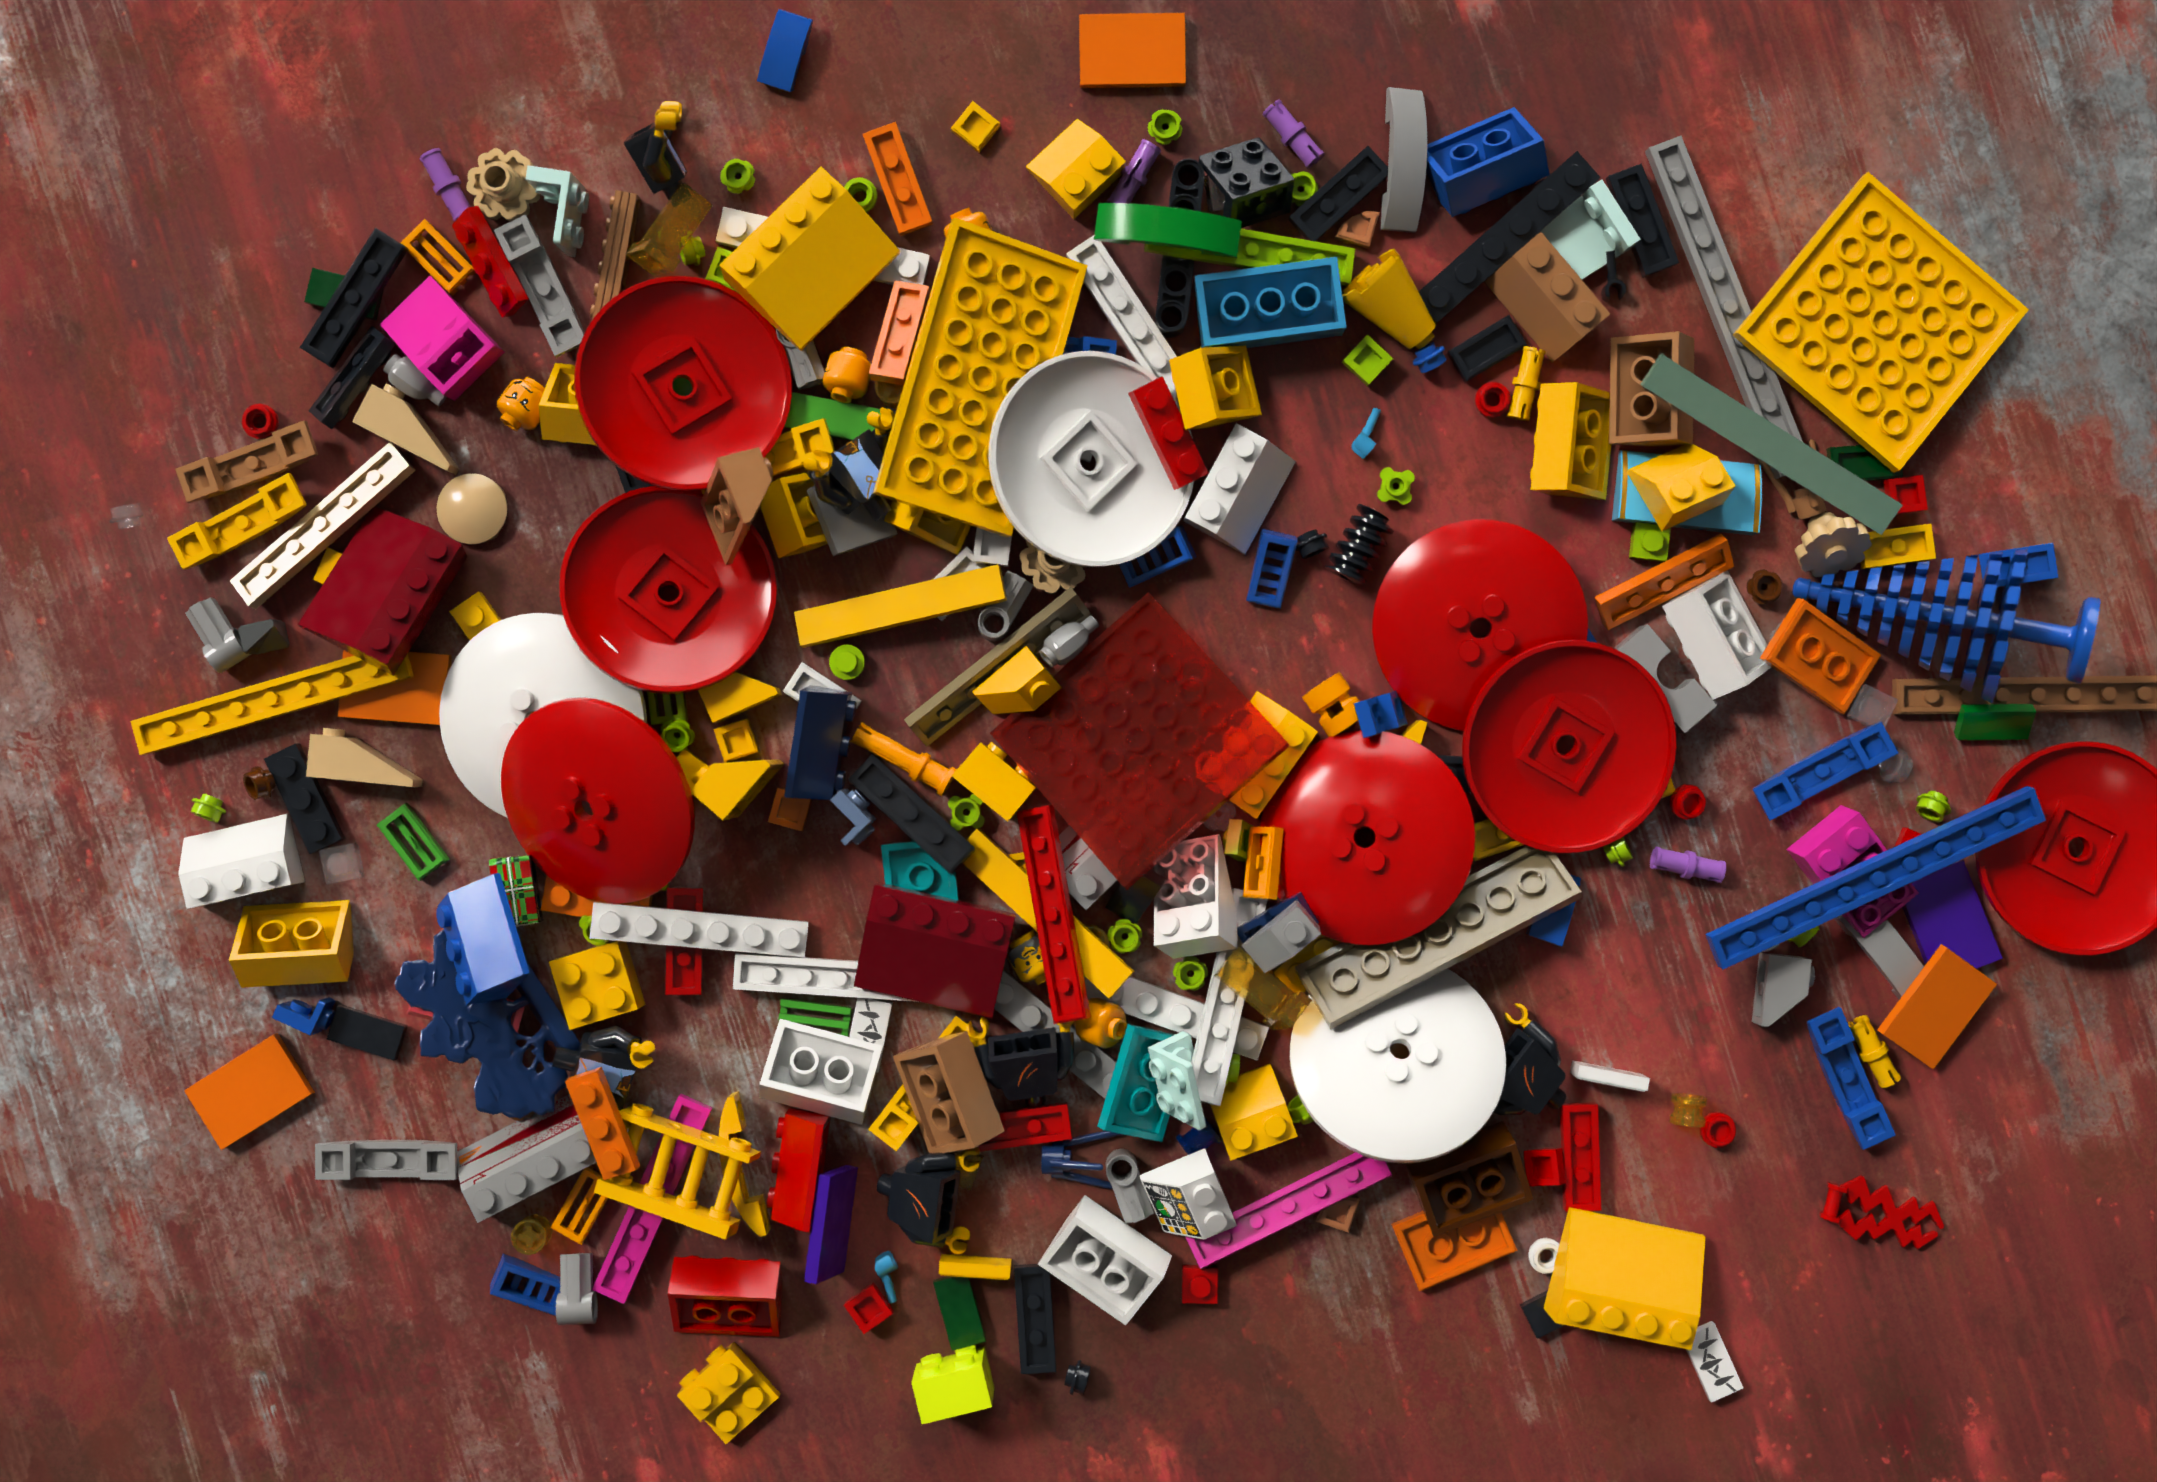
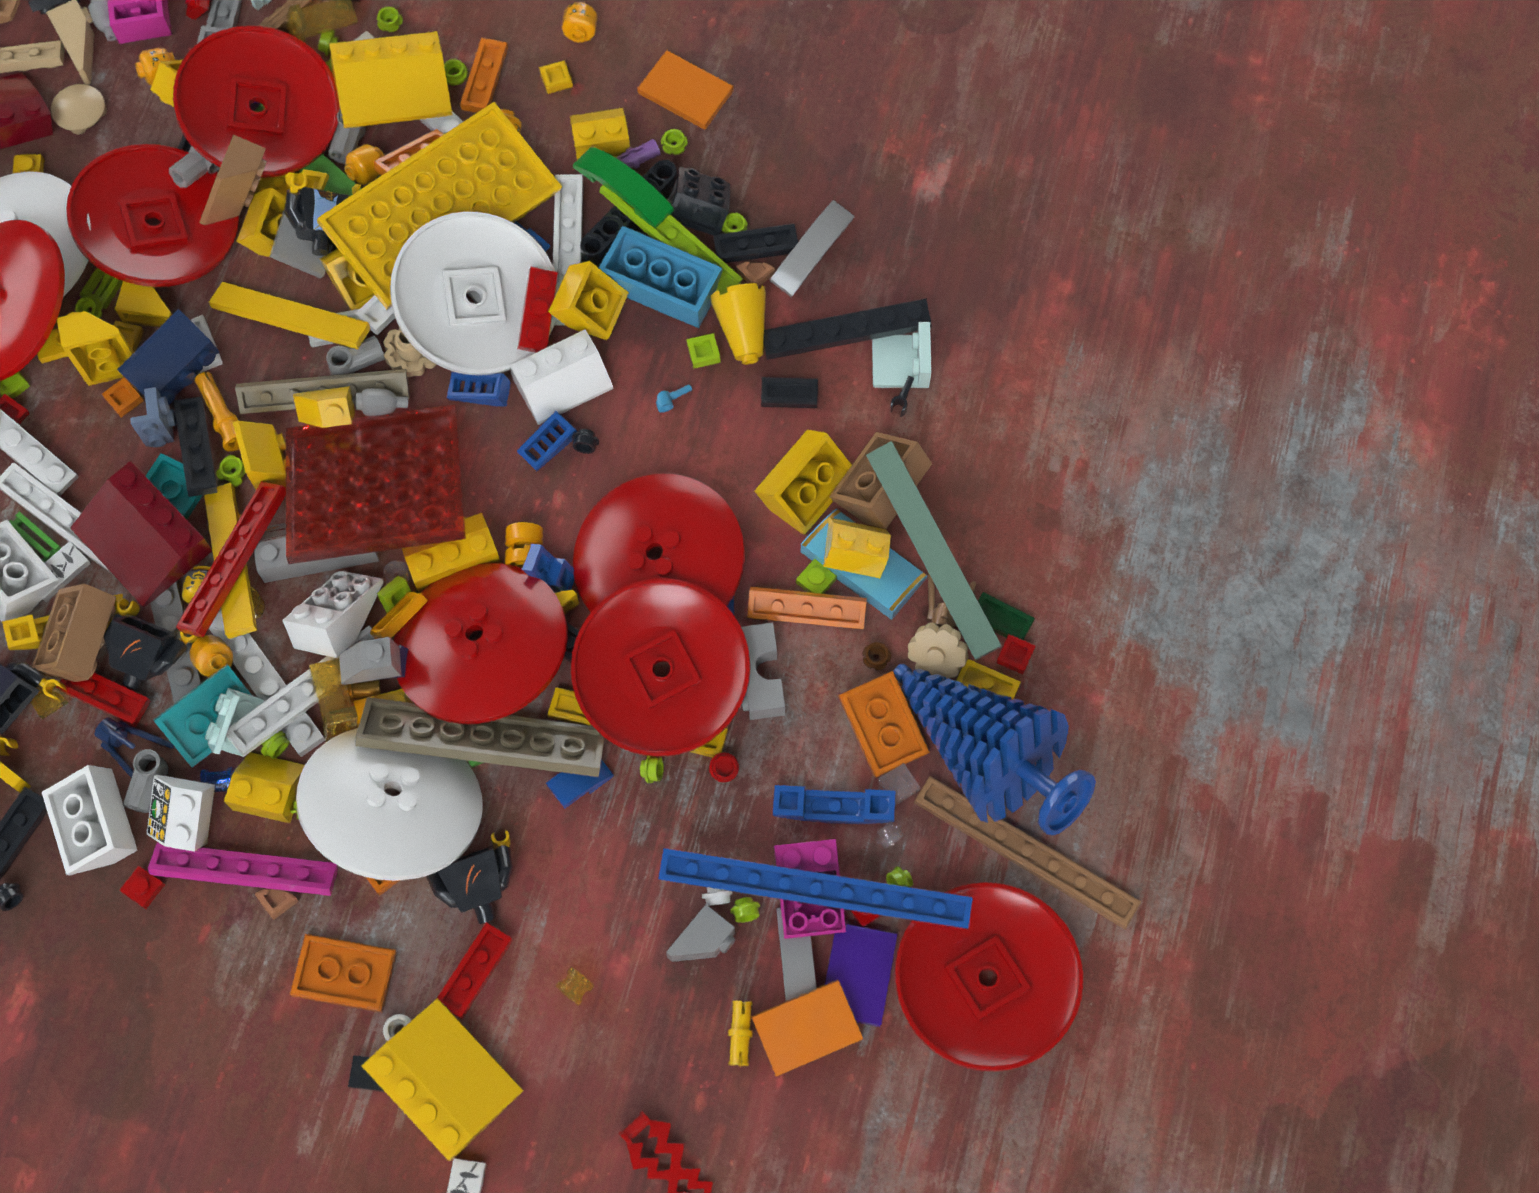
camera: 25 degrees right, 20 degrees down
lime plate [829,644,865,680] -> none
black tile [1105,860,1166,924] -> none
lime plate [1107,919,1142,953] -> none
lime plate [1173,956,1208,991] -> none
medium lavender pin [1262,99,1325,169] -> none
black piece [1324,504,1394,584] -> none
lime plate [1377,467,1415,505] -> none
reddish brown slope [1405,1121,1534,1237] -> none
blue plate [1413,342,1447,373] -> none
blue slope [1426,107,1550,217] -> none
red plate [1475,382,1511,418] -> none
medium nougat slope [1485,232,1610,363] -> none
yellow pin [1507,346,1546,421] -> none
red plate [1523,1148,1566,1186] -> none
white tile [1570,1060,1650,1092] -> none
black plate [1605,163,1679,278] -> none
light grey plate [1645,136,1803,479] -> none
medium lavender pin [1650,846,1726,883] -> none
white slope [1662,570,1771,700] -> none
red plate [1700,1112,1736,1148] -> none
yellow plate [1732,172,2029,473] -> none
blue slope [1807,1007,1896,1150] -> none
green tile [1954,704,2036,740] -> none
blue slope [1978,543,2059,587] -> none
none -> light grey piece [169,147,220,188]
none -> light orange head [562,2,598,43]

